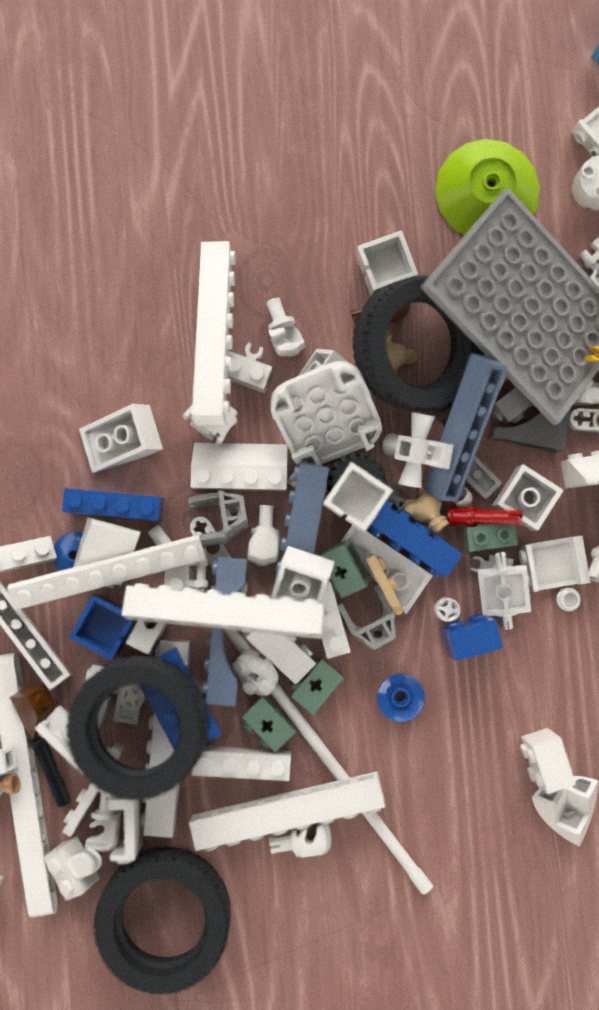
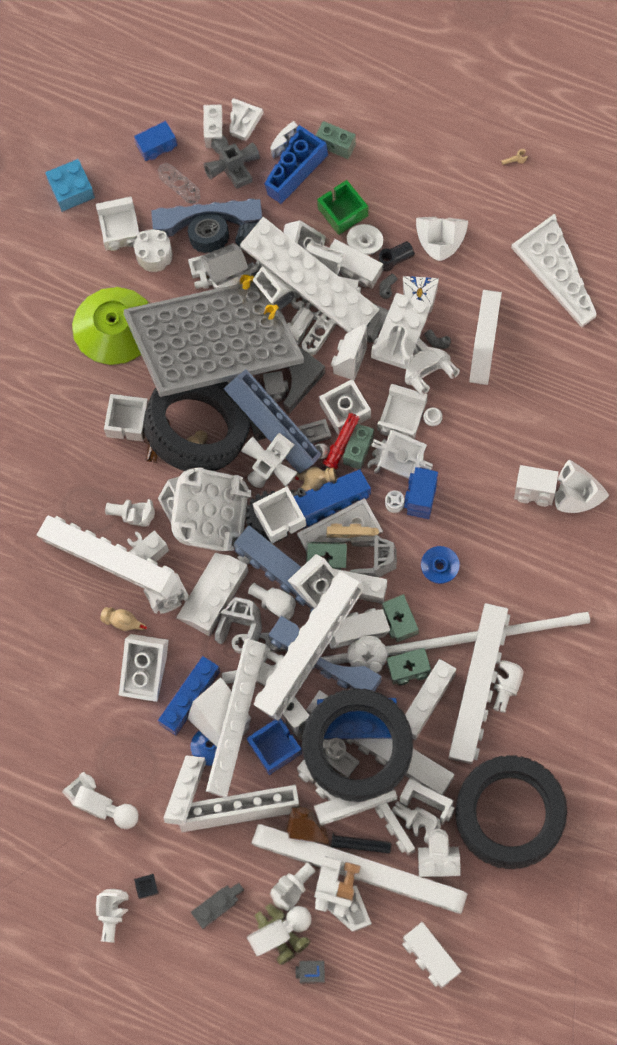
camera: 50 degrees left, 15 degrees down
none -> tan animal [101,607,147,631]

